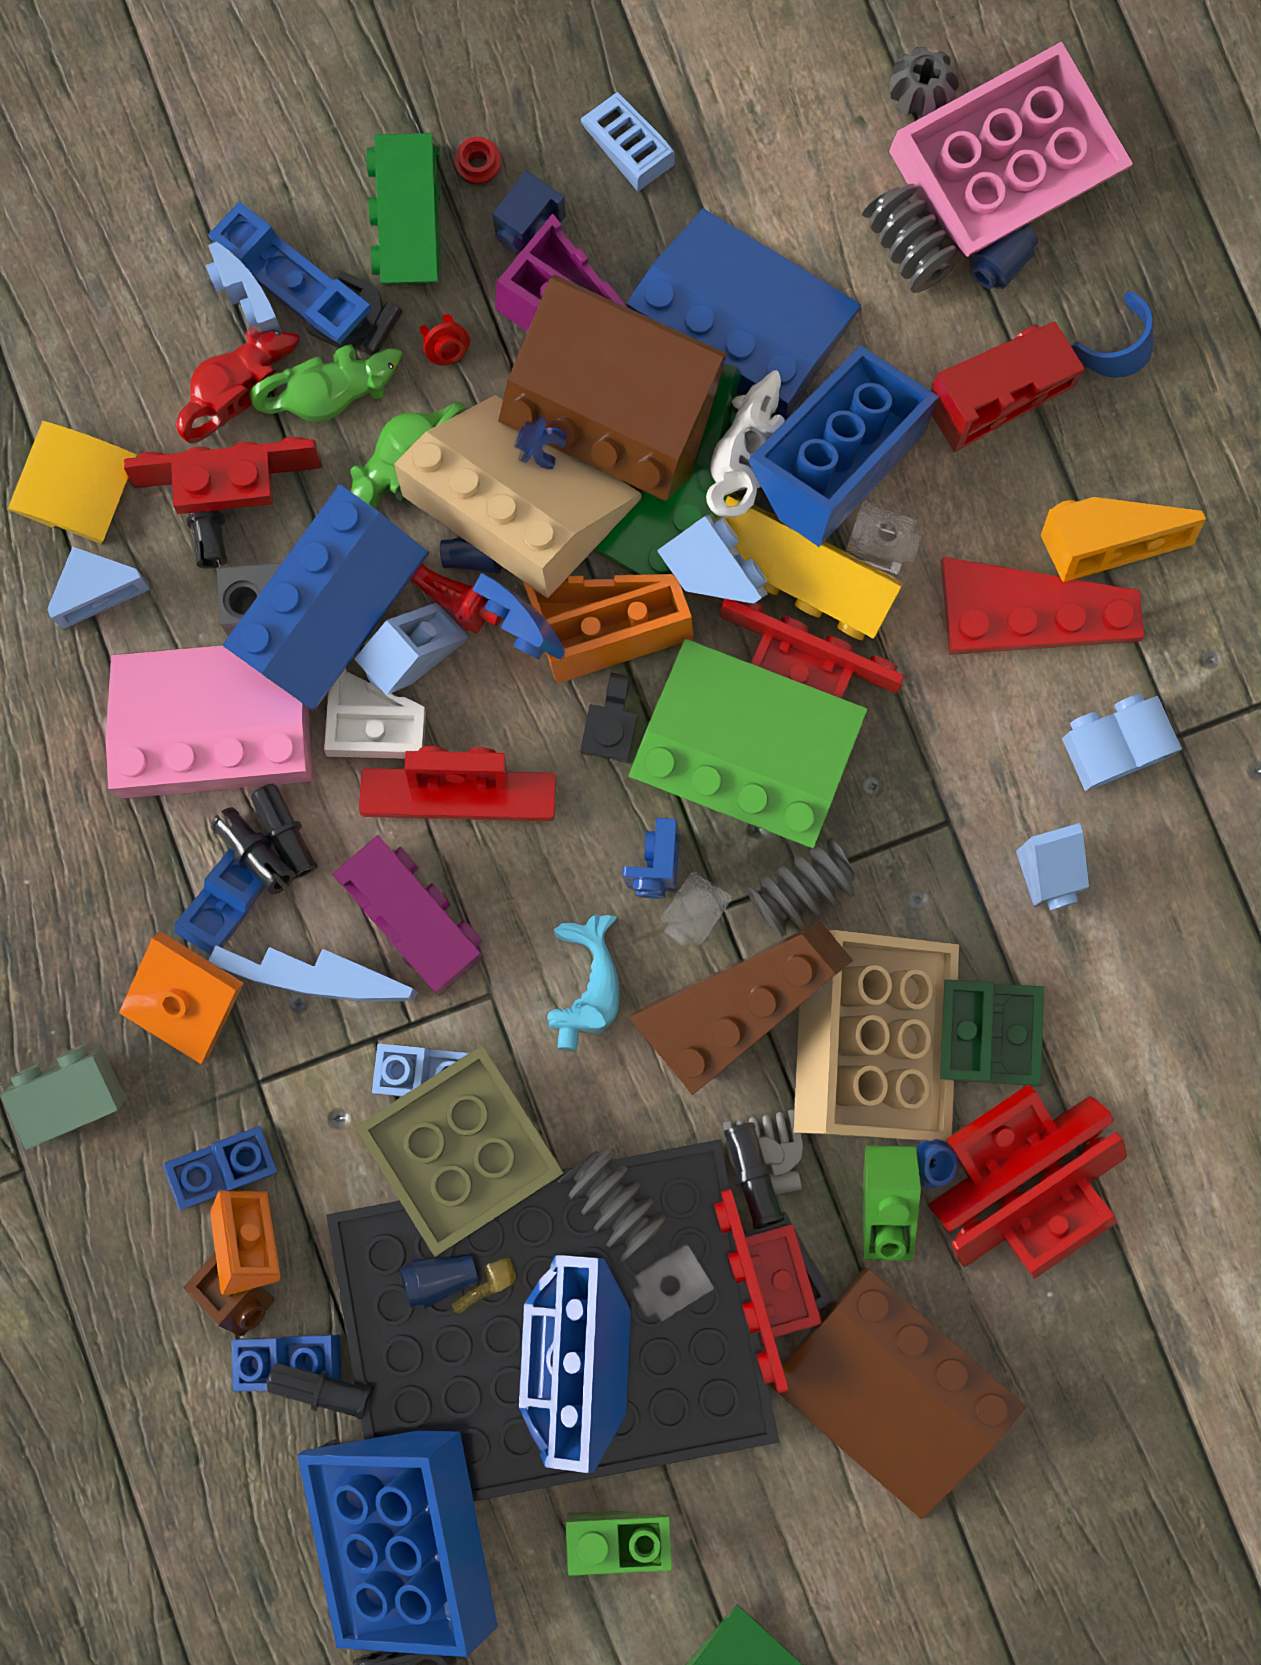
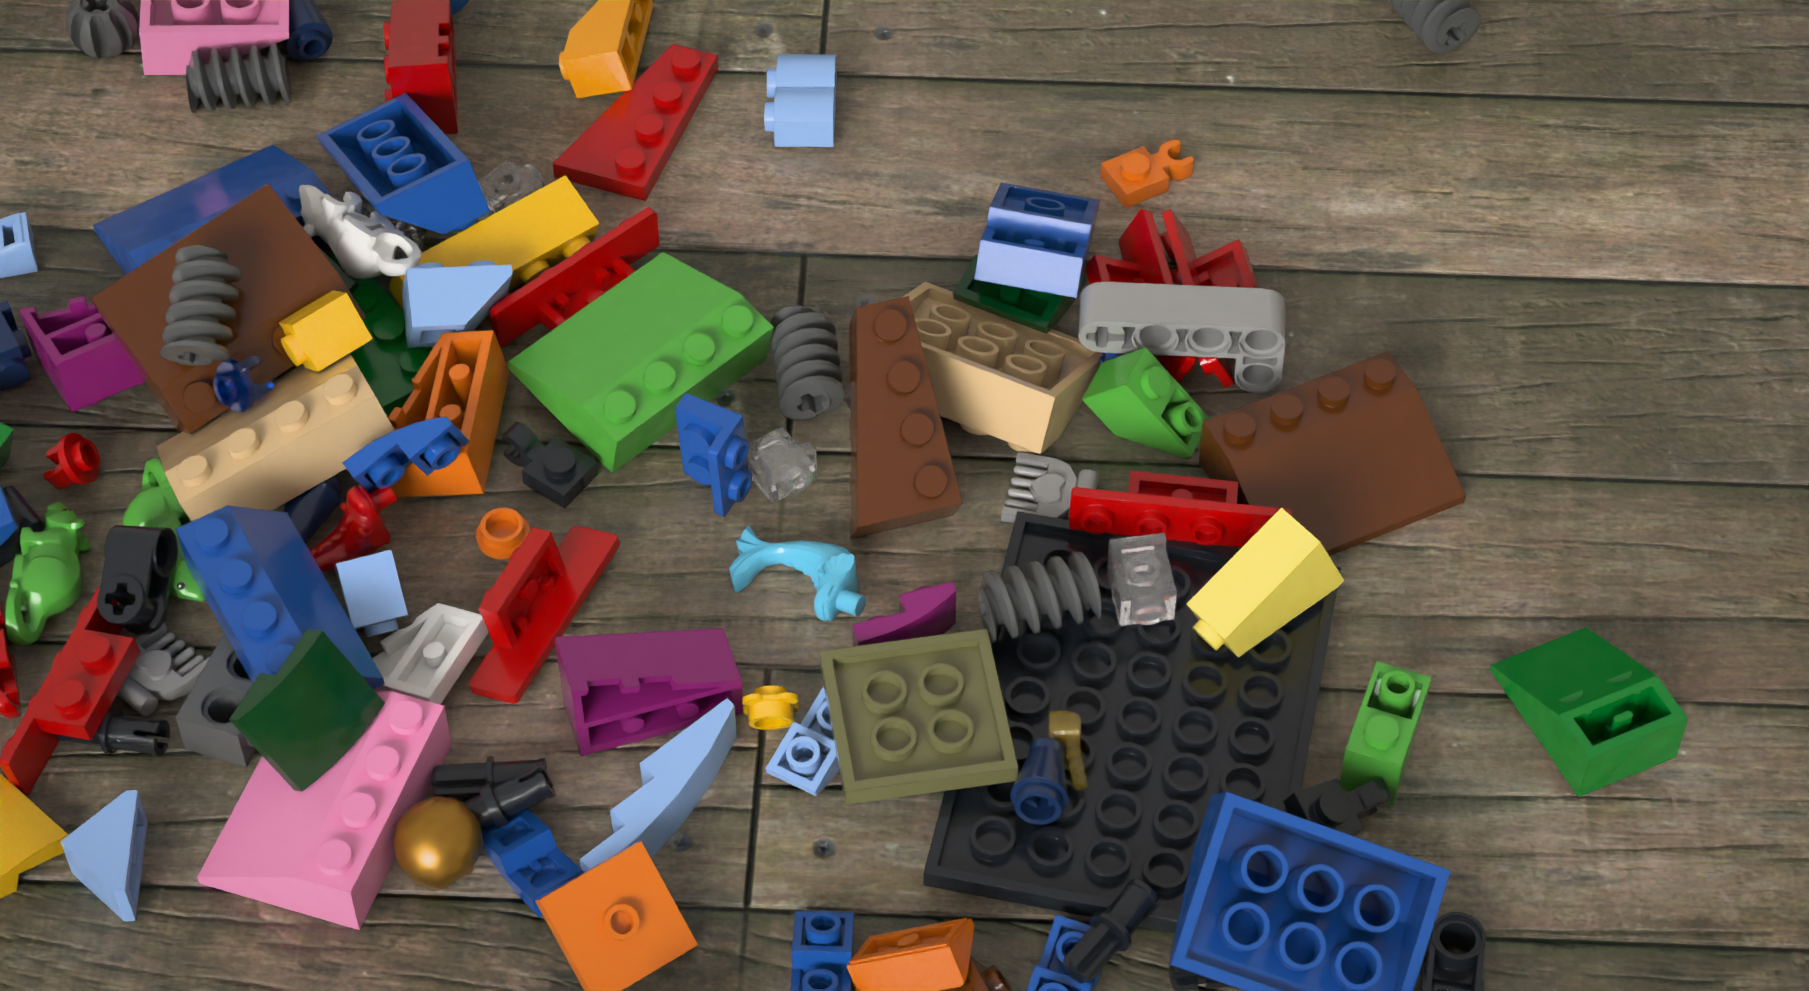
camera: 70 degrees left, 30 degrees down
blue wedge [519,1255,631,1473] -> none
black pin [724,1122,785,1229] -> none
light blue slope [1016,823,1089,911] -> none
none -> black piece [97,525,178,635]
none -> light grey piece [116,623,210,716]
none -> dark grey piece [159,245,243,366]
none -> dark green slope [229,629,385,791]
none -> yellow brick [279,290,373,372]
none -> pearl gold hair [393,796,483,890]
none -> orange plate [476,507,530,559]
none -> yellow plate [742,686,799,730]
none -> magenta slope [852,582,956,646]
none -> slope [974,182,1100,298]
none -> light grey beam [1078,282,1286,394]
none -> orange plate [1100,140,1194,208]
none -> light yellow slope [1187,508,1344,657]
none -> black plate [1283,778,1393,837]

